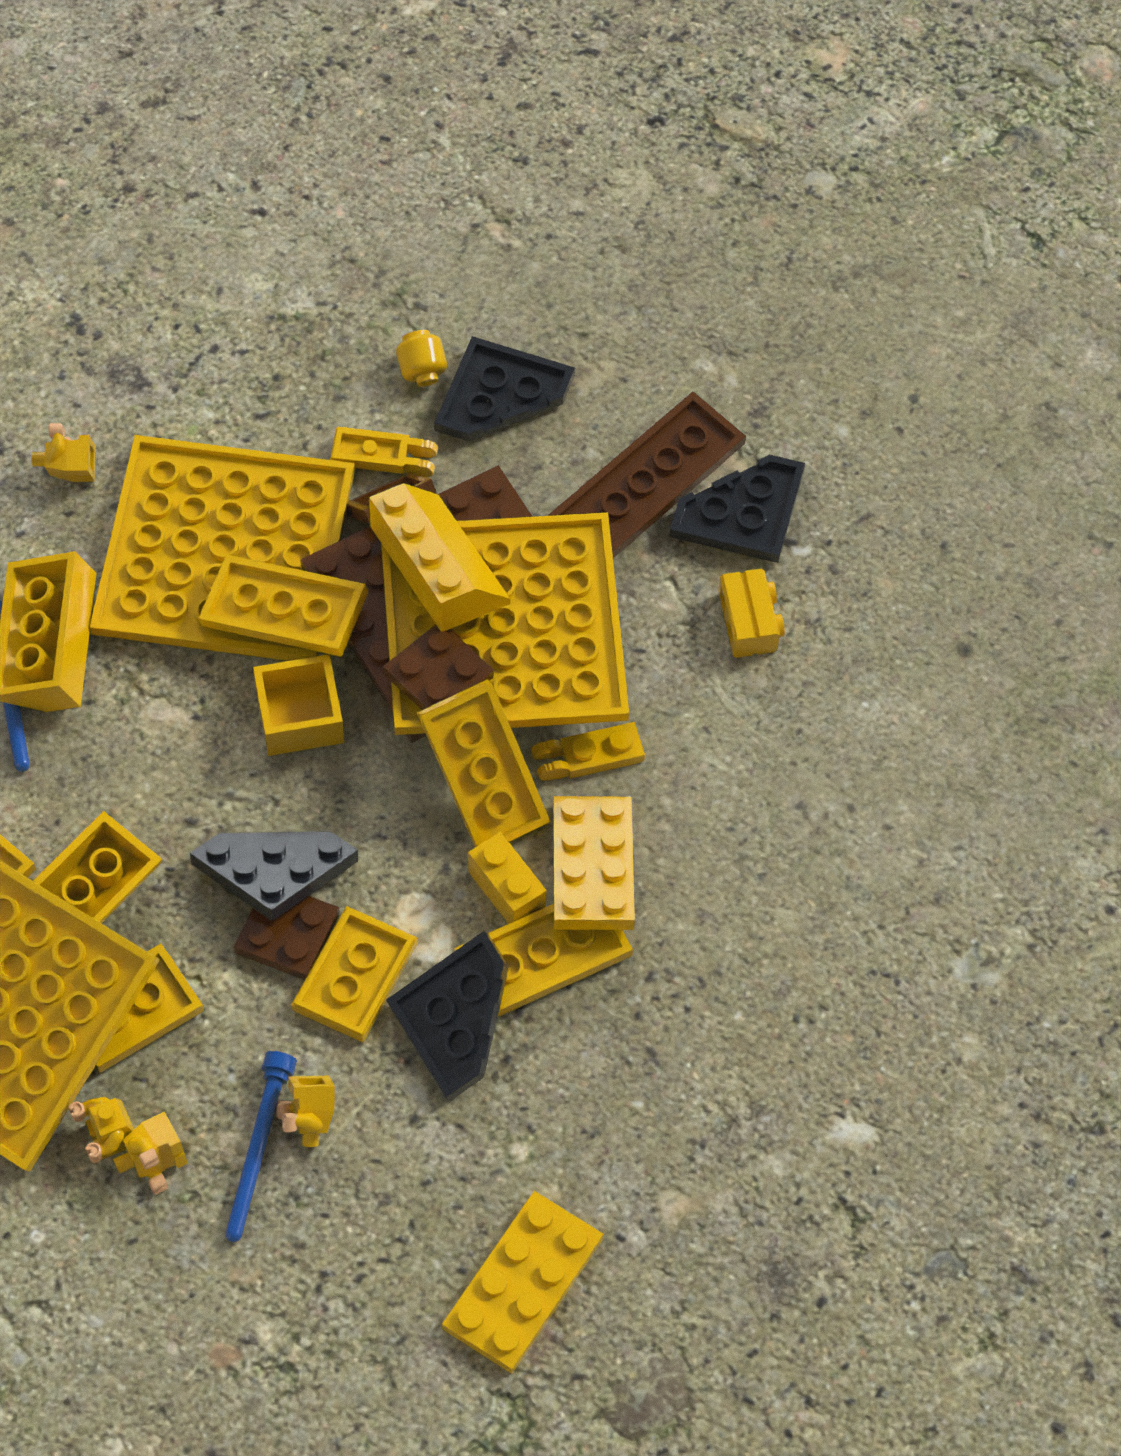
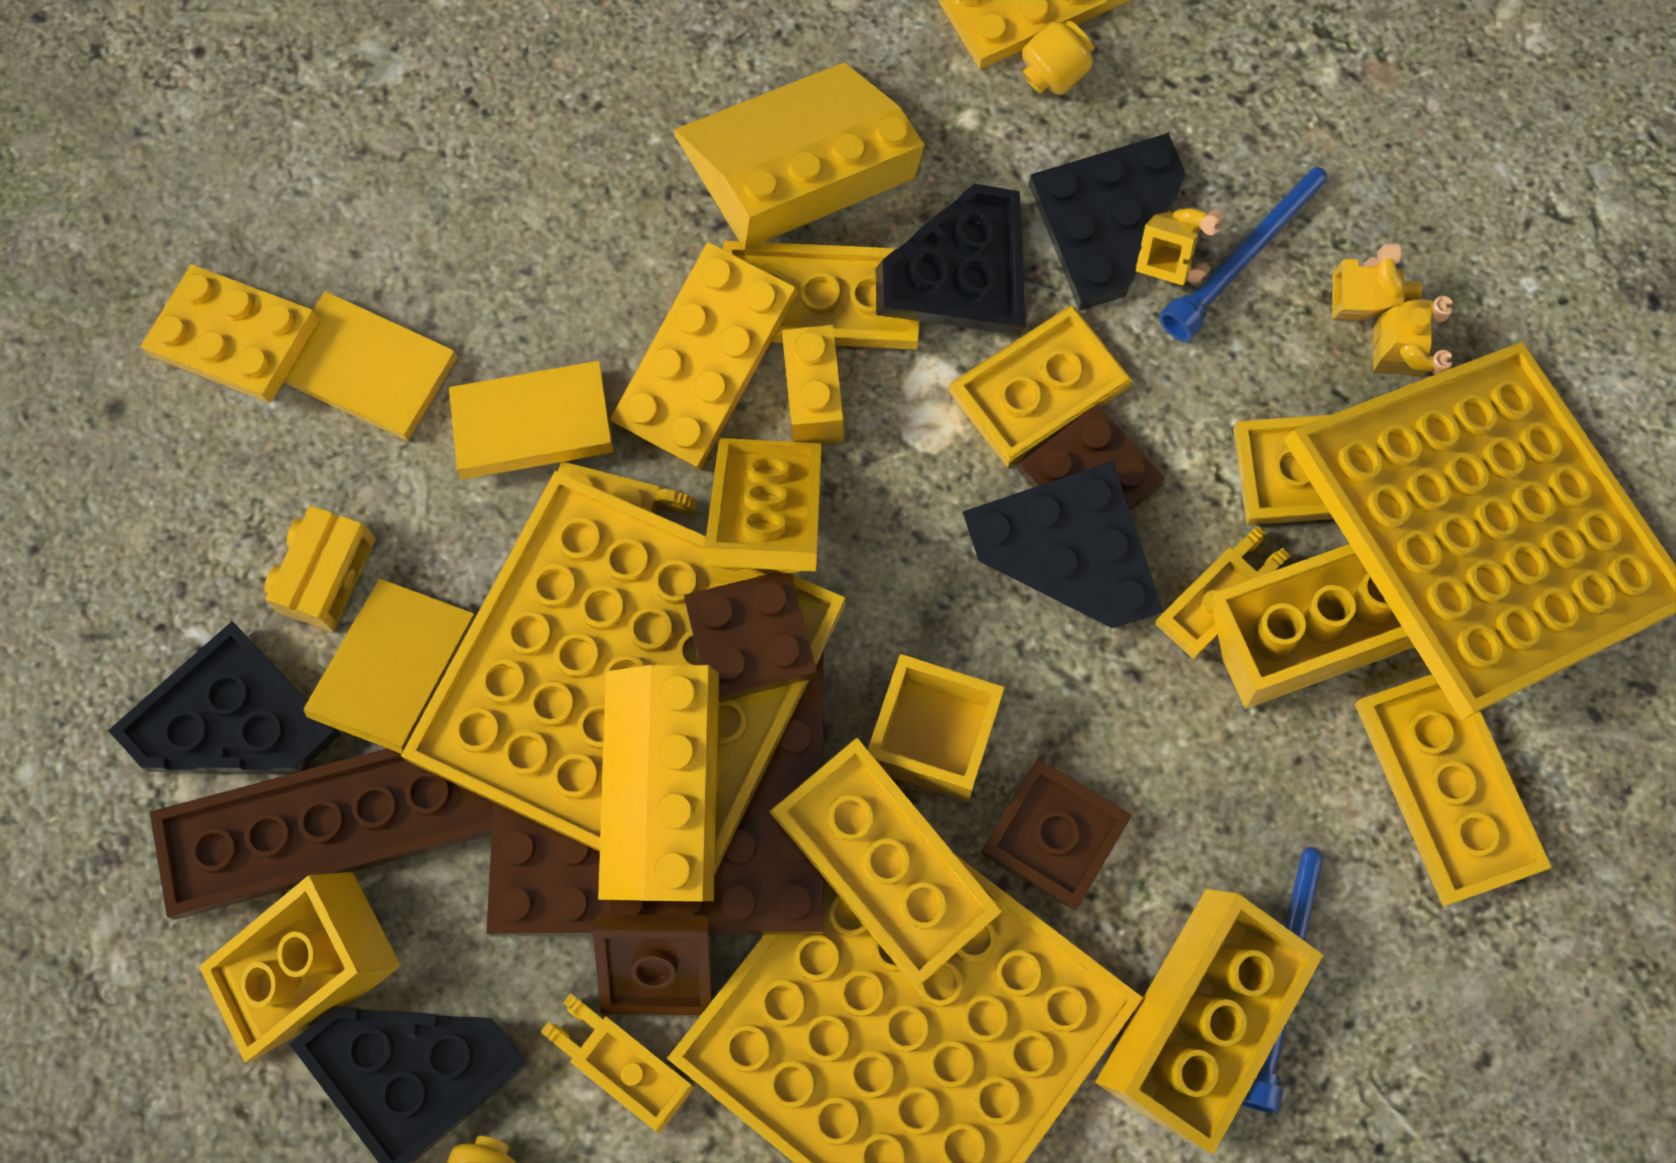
camera: 145 degrees left, 10 degrees up
none -> yellow plate [140,264,320,404]
none -> yellow slope [199,872,401,1063]
none -> yellow tile [283,291,458,441]
none -> yellow tile [303,578,475,754]
none -> yellow tile [449,360,614,480]
none -> yellow slope [674,62,925,250]
none -> reddish brown plate [980,758,1132,911]
none -> yellow head [1022,21,1095,95]
none -> black plate [1029,133,1186,311]
none -> yellow hinge [1155,525,1292,660]

